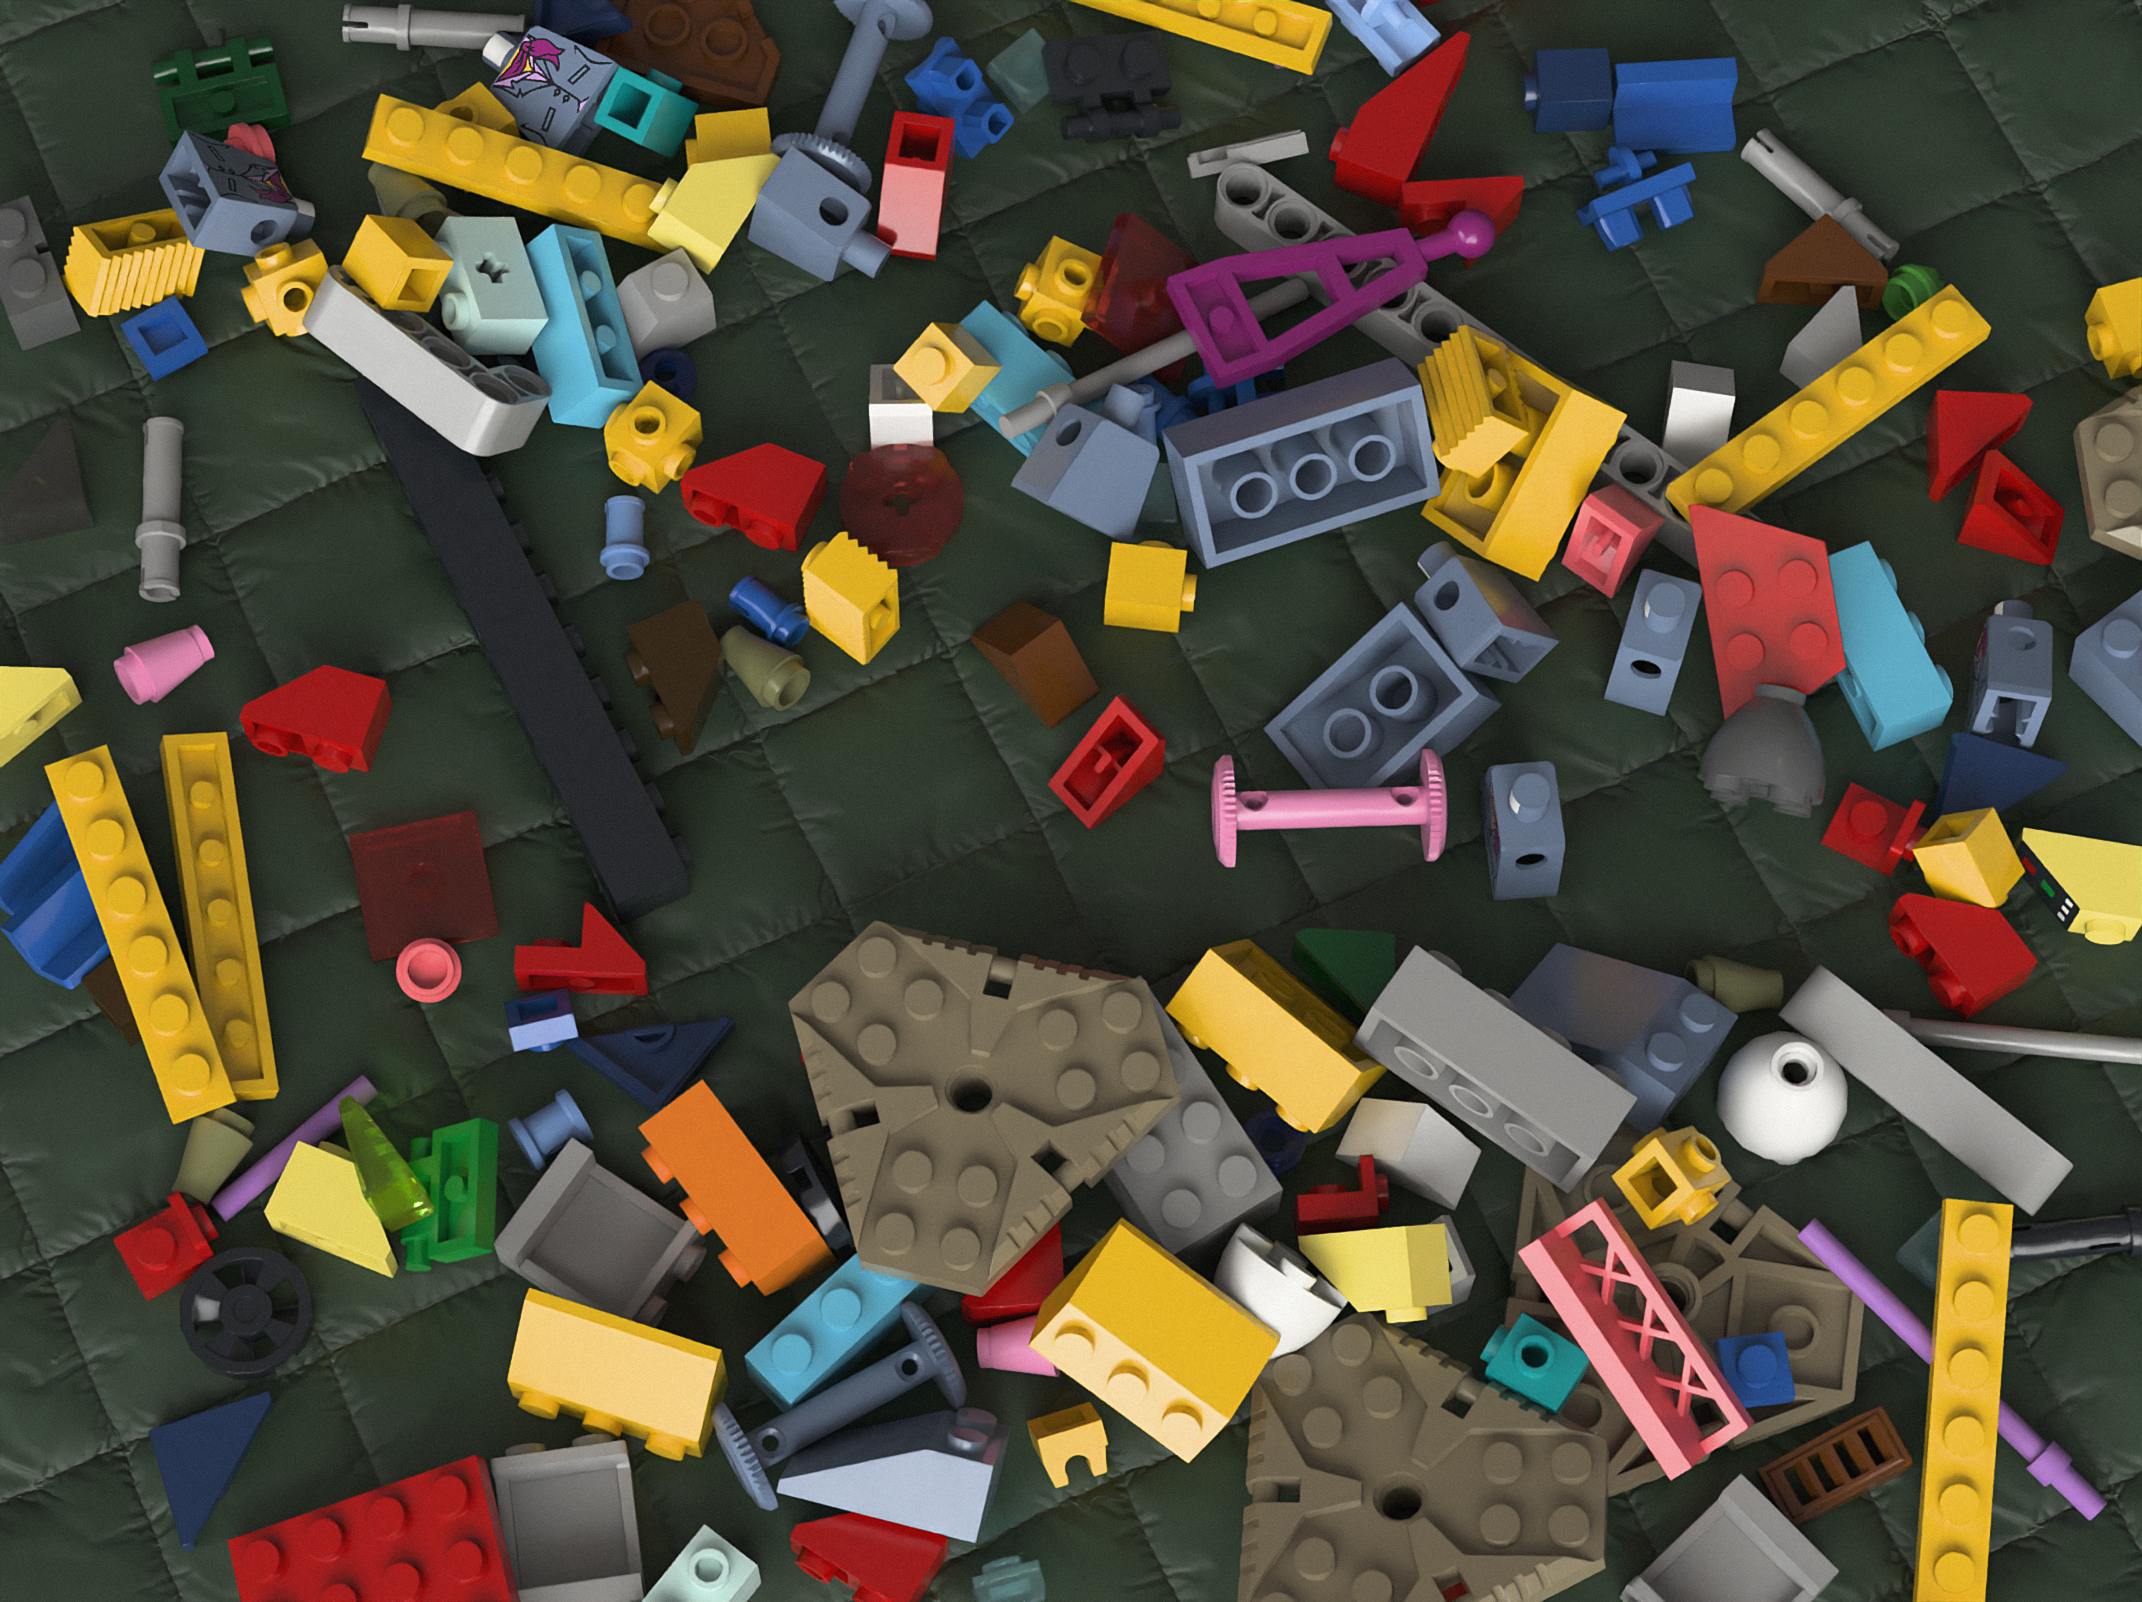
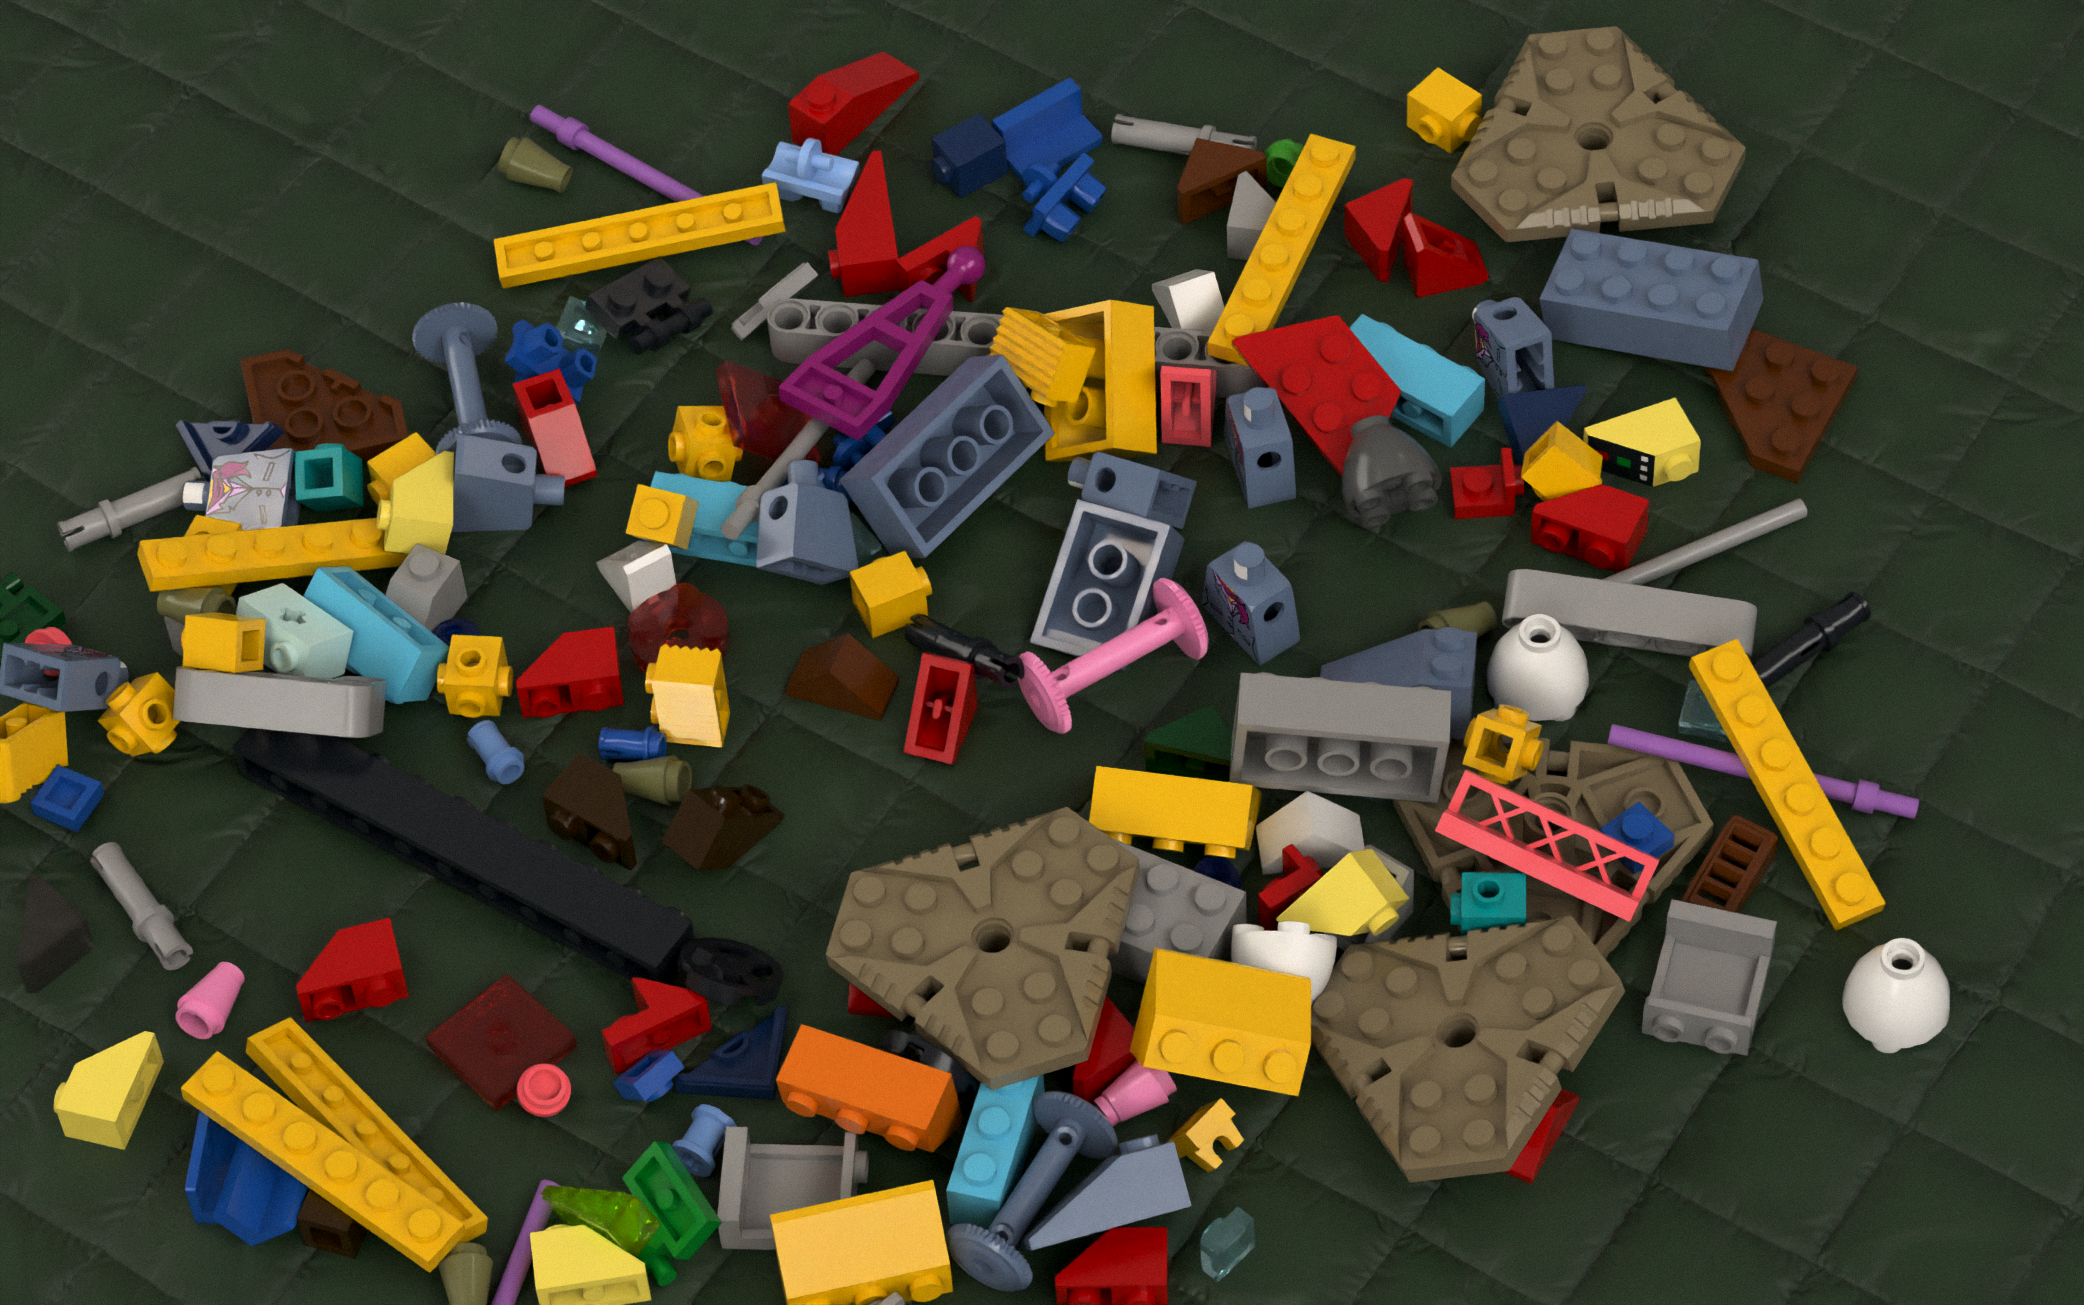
camera: 25 degrees left, 15 degrees down
none -> dark brown slope [662,784,785,871]
none -> black piece [676,937,784,1006]
none -> black pin [904,614,1025,689]

